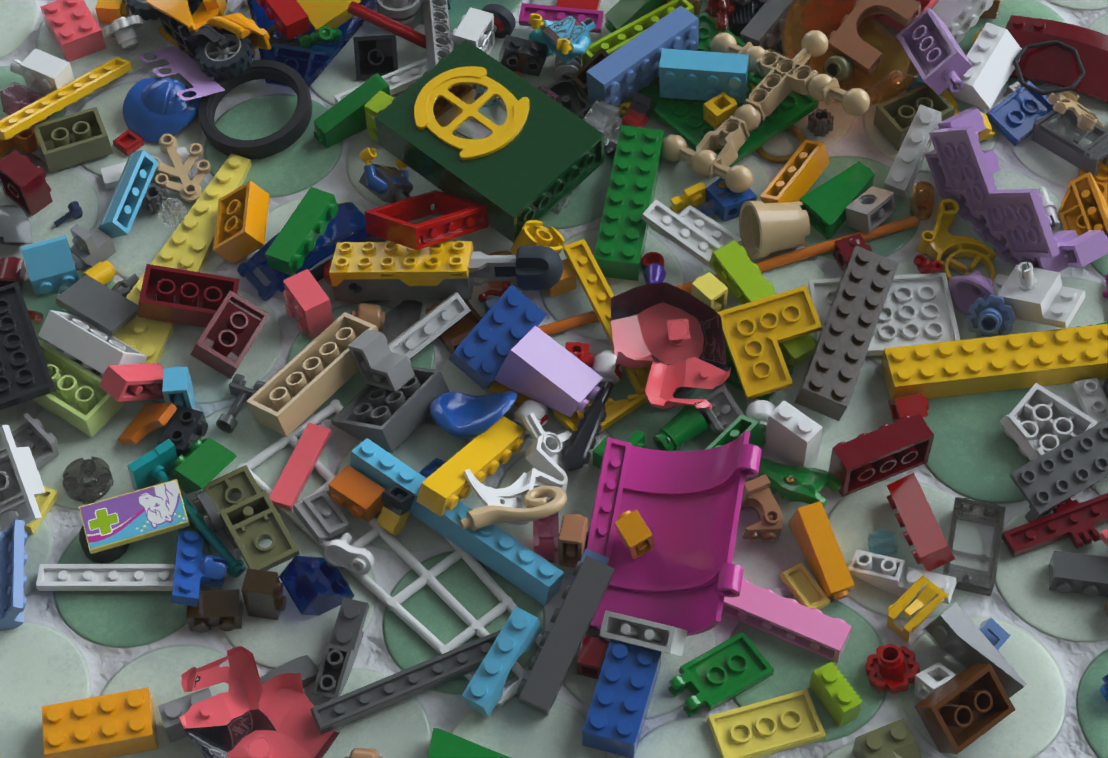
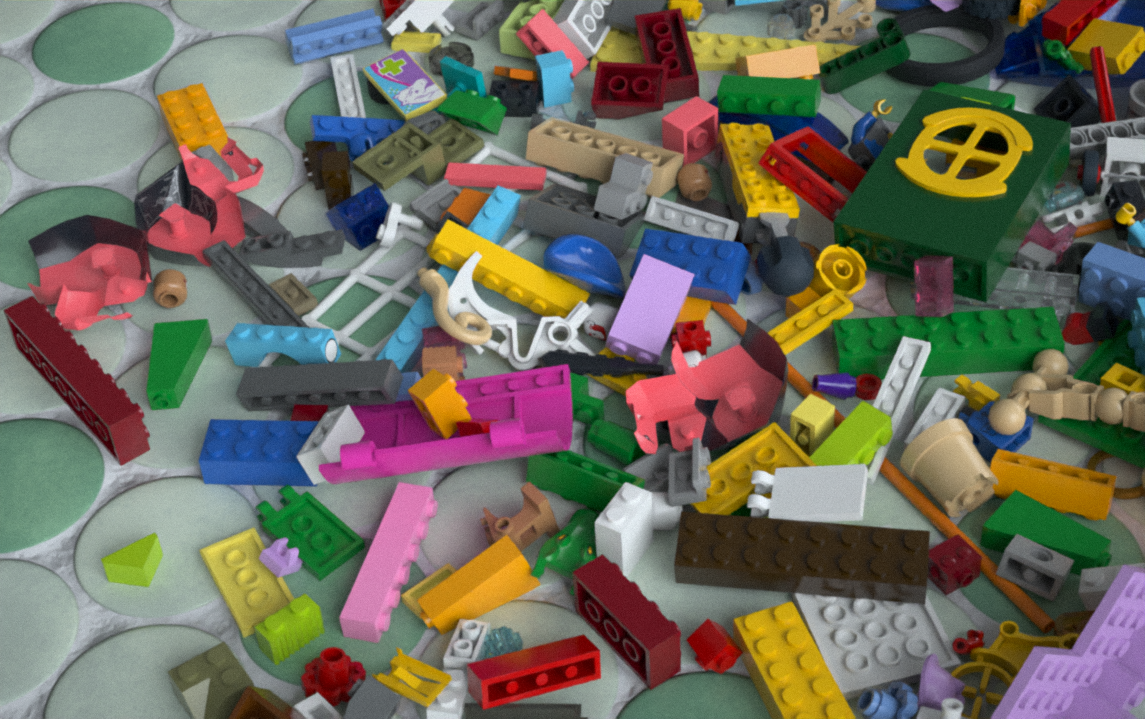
camera: 80 degrees right, 10 degrees down
none -> lavender tile [259,537,303,578]
none -> dark tan plate [269,273,318,316]
none -> red slope [456,418,498,437]
none -> light grey bracket [668,438,711,507]
none -> white tile [747,464,868,522]
none -> dark green beam [817,18,911,94]
none -> clear pink brick [914,256,954,317]

